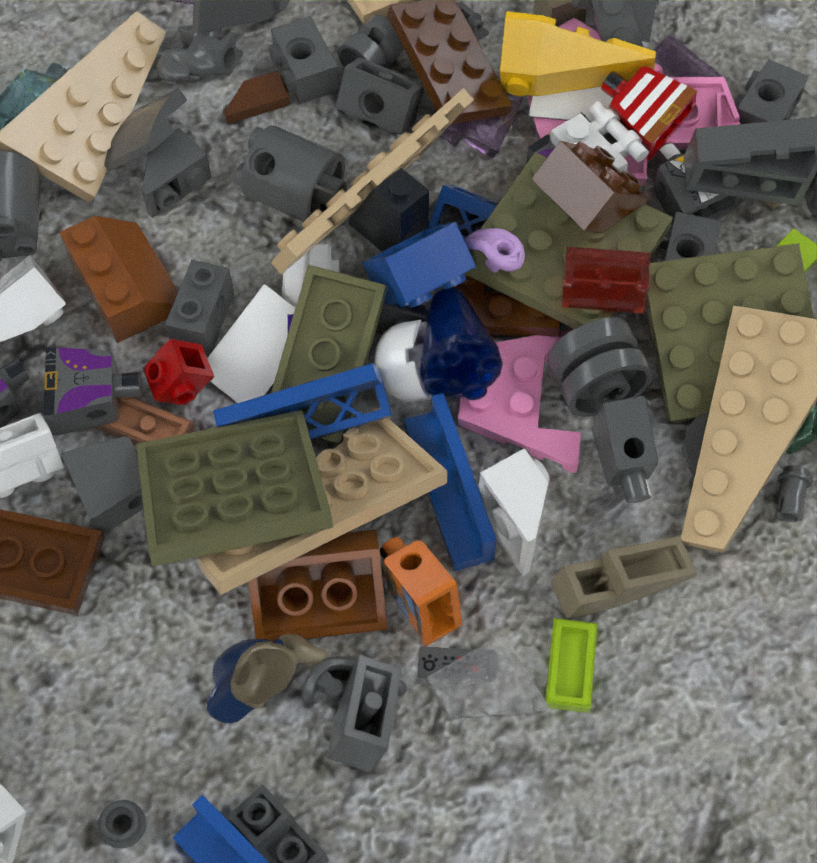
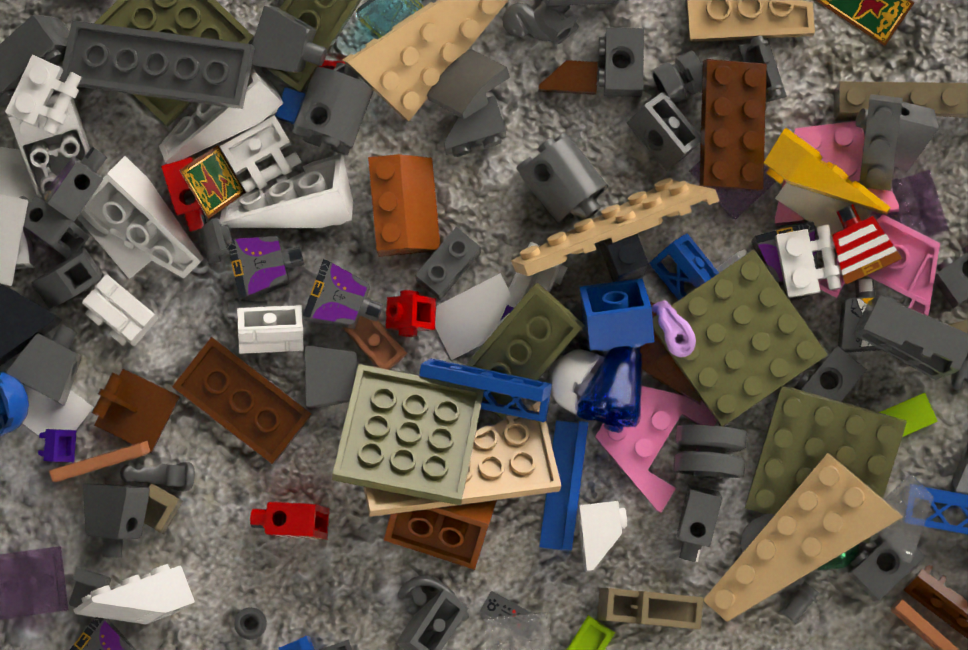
camera: 25 degrees right, 20 degrees up
dark tan hair [206,634,328,723] -> none
orange torso [380,537,463,646] -> none
slope [532,140,649,233] -> none
clear red hinge [561,247,650,313] -> none
none -> red torso [250,502,330,540]

